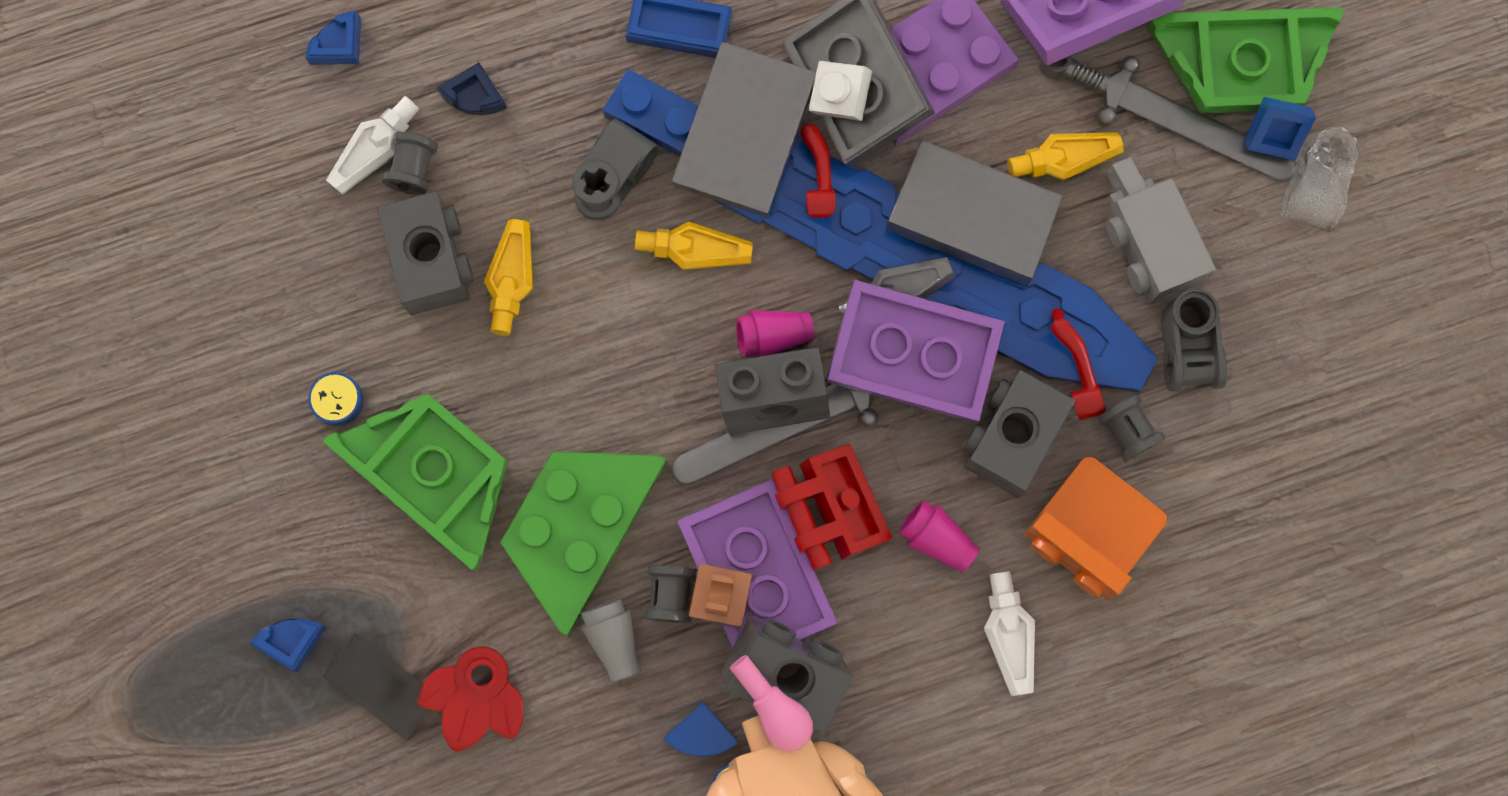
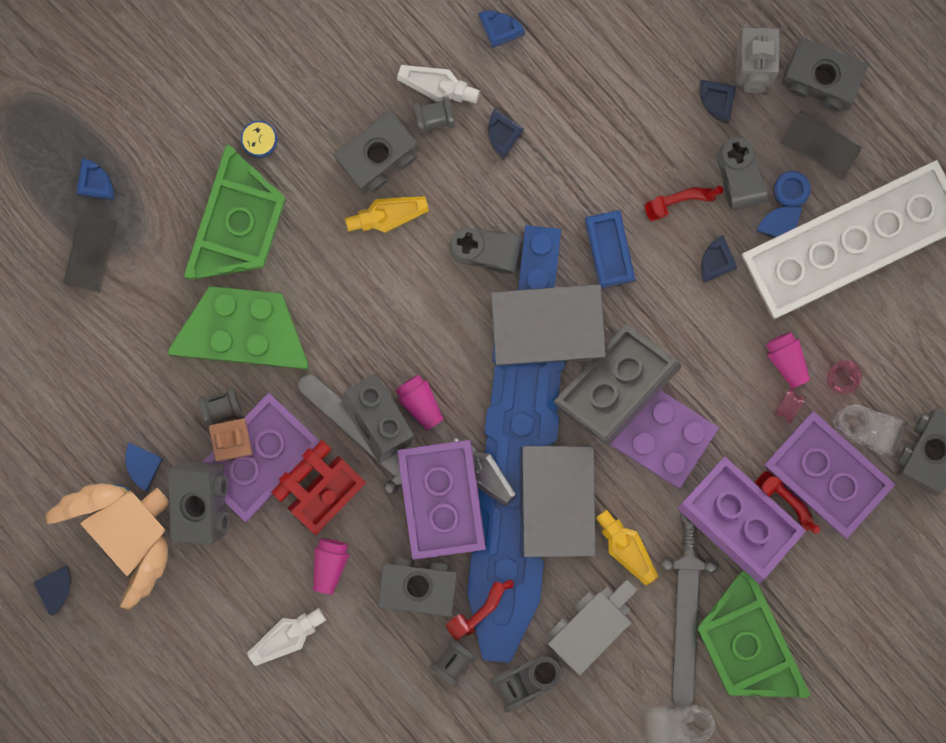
camera: 70 degrees right, 5 degrees up
red plate [418,646,524,752] -> none
light grey cone [580,598,641,682] -> none
yellow piece [635,221,753,270] -> none
bright pink piece [730,655,813,752] -> none
red piece [800,124,836,218] -> none
white plate [809,61,872,121] -> none
orange bracket [1023,457,1167,600] -> none
blue plate [1244,97,1316,160] -> none

